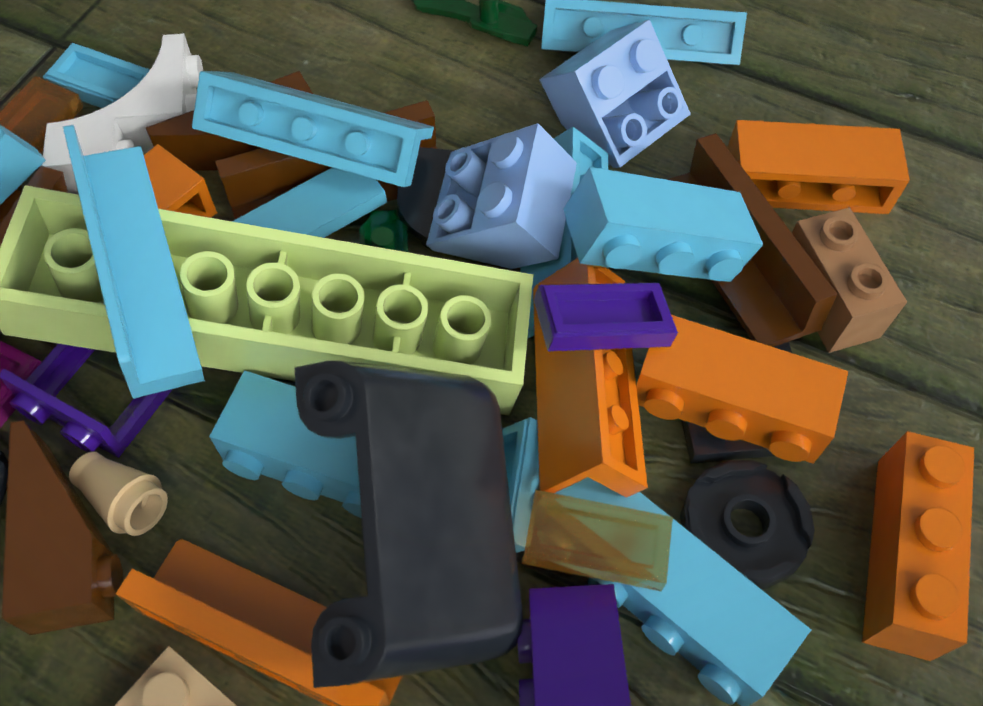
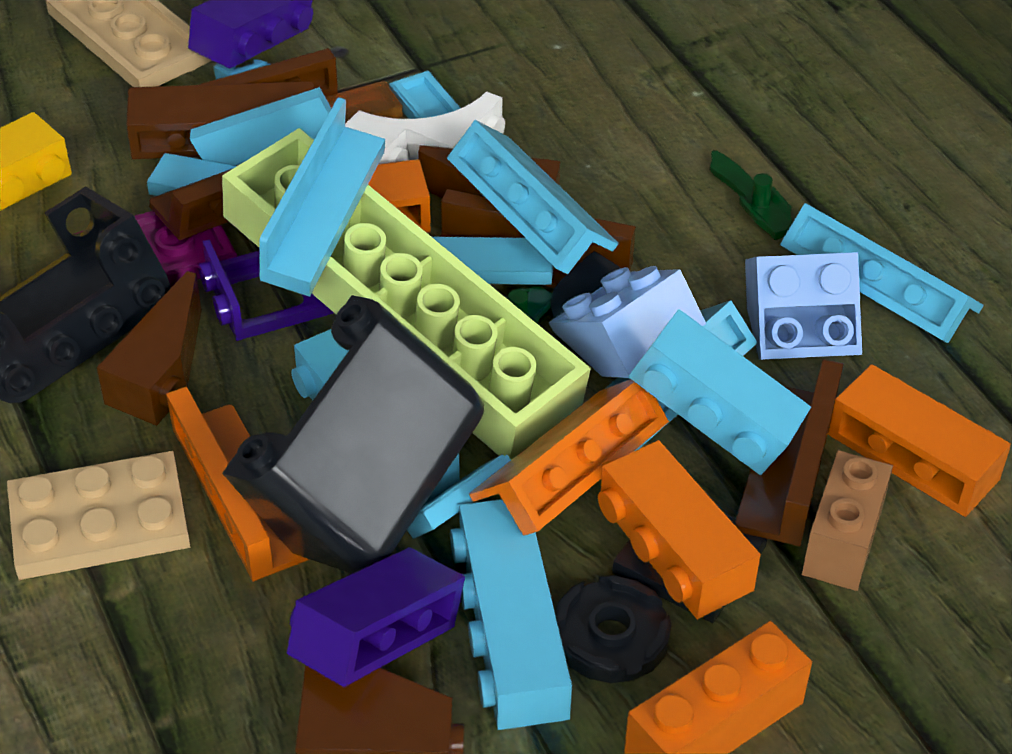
camera: 40 degrees right, 15 degrees down
tan cone [69,452,168,536] -> none
clear orange tile [522,490,673,591] -> none
dark purple tile [534,283,678,351] -> none

